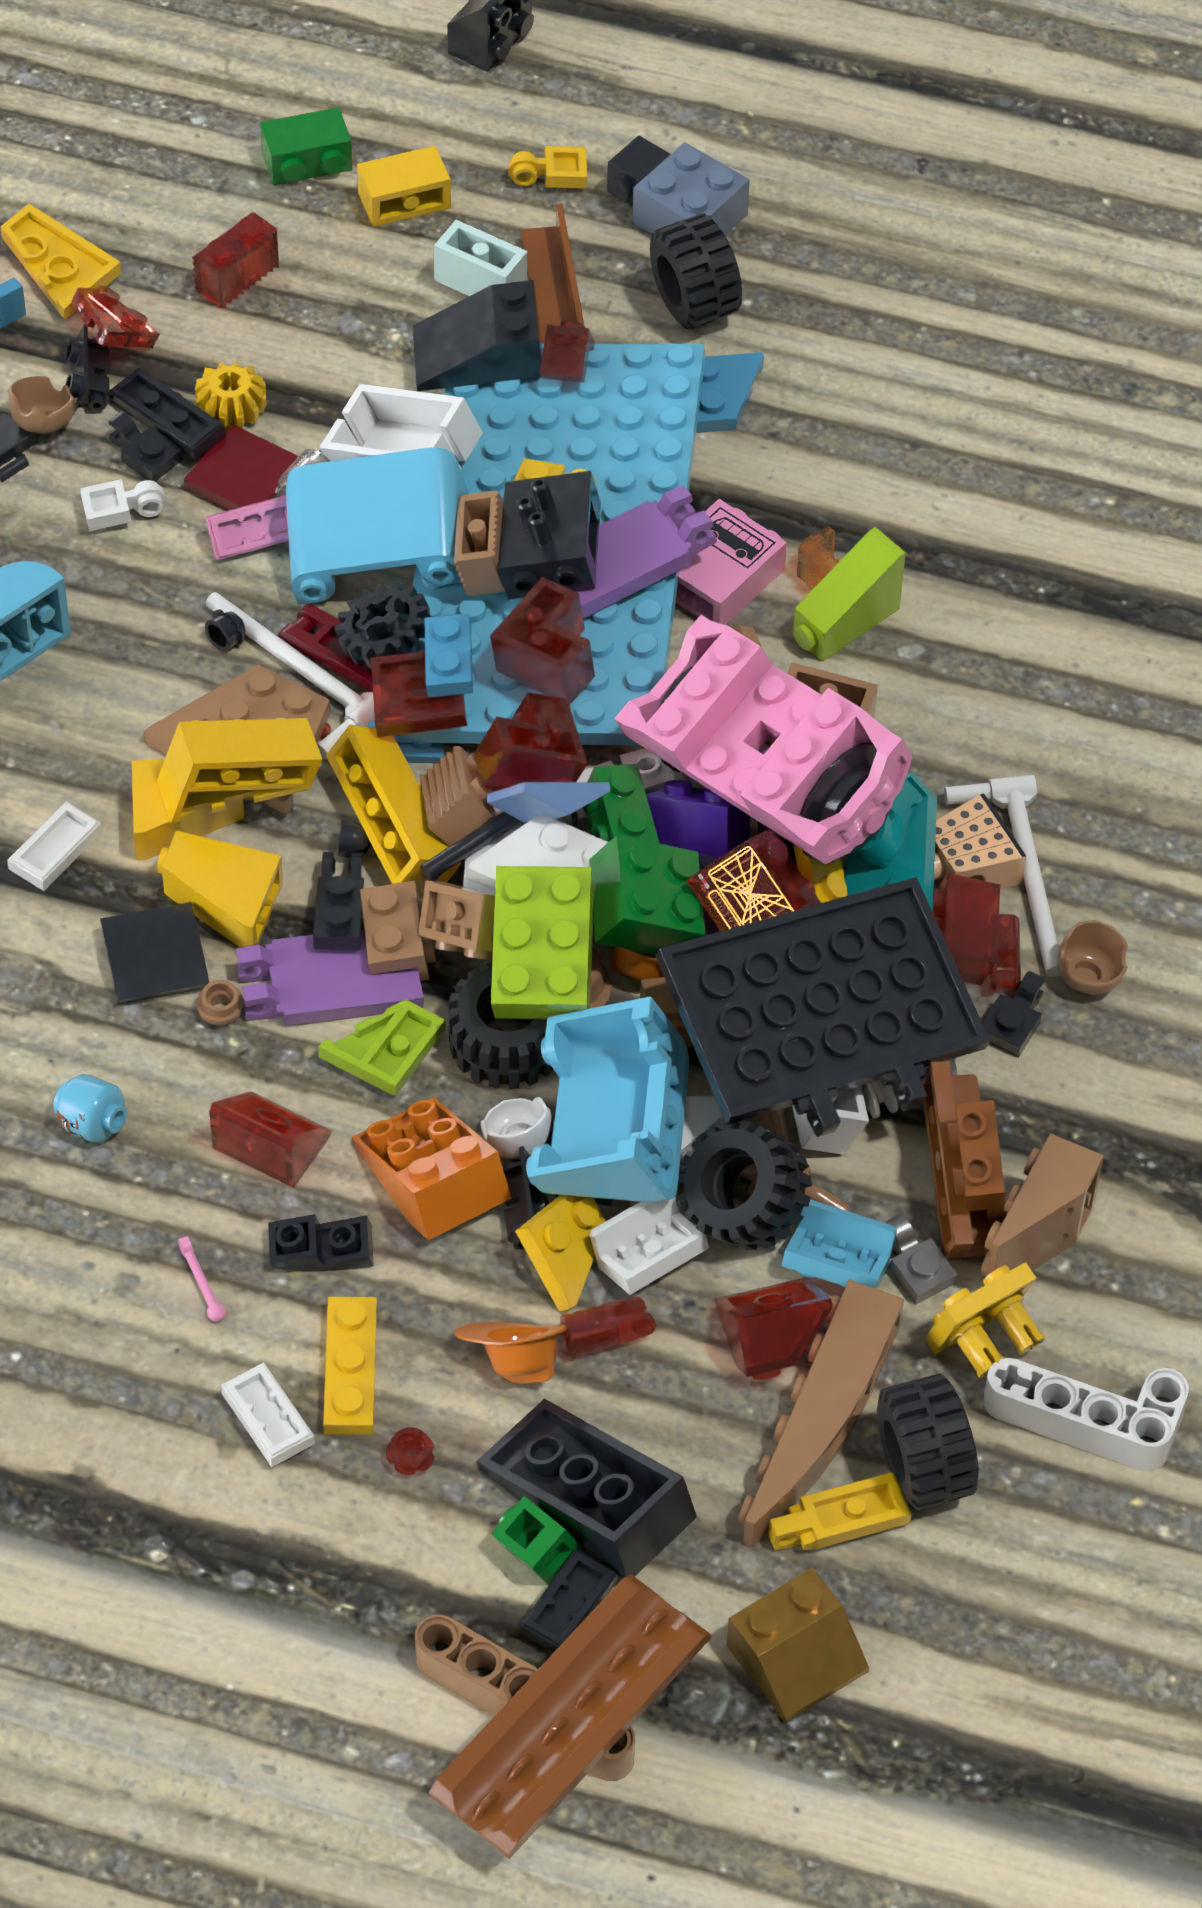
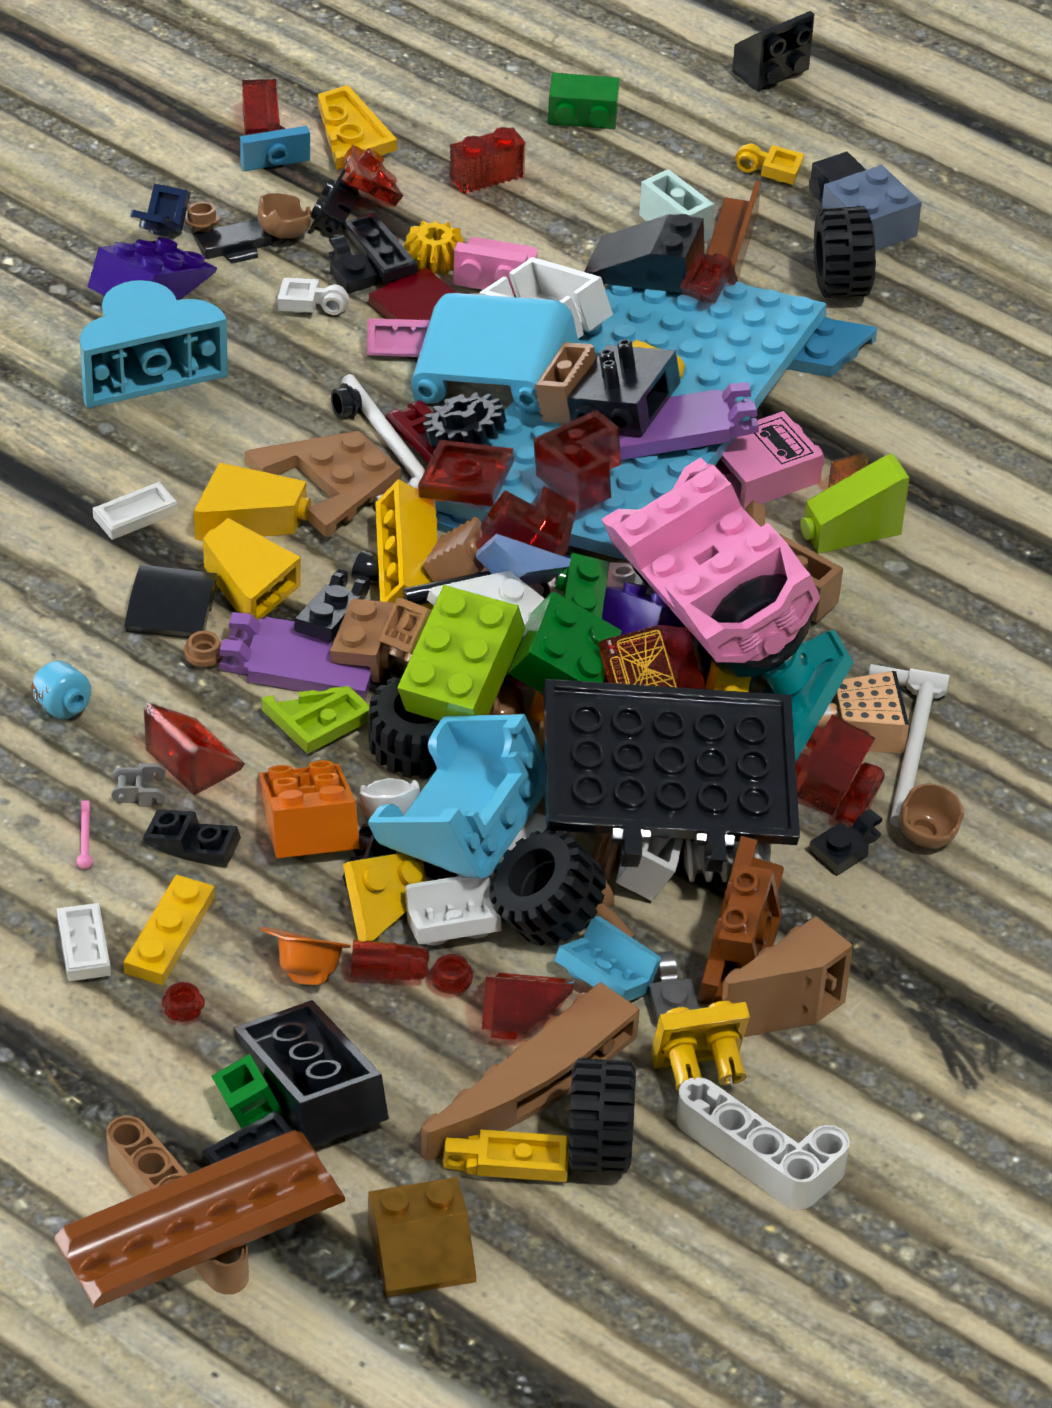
camera: 20 degrees right, 10 degrees down
yellow wedge [156,718,323,824] -> none
yellow brick [357,145,451,227] -> none
dark azure plate [425,613,473,697] -> none
none -> light grey piece [111,763,166,807]
none -> clear red plate [430,954,473,994]
none -> bright pink bracket [453,237,538,295]

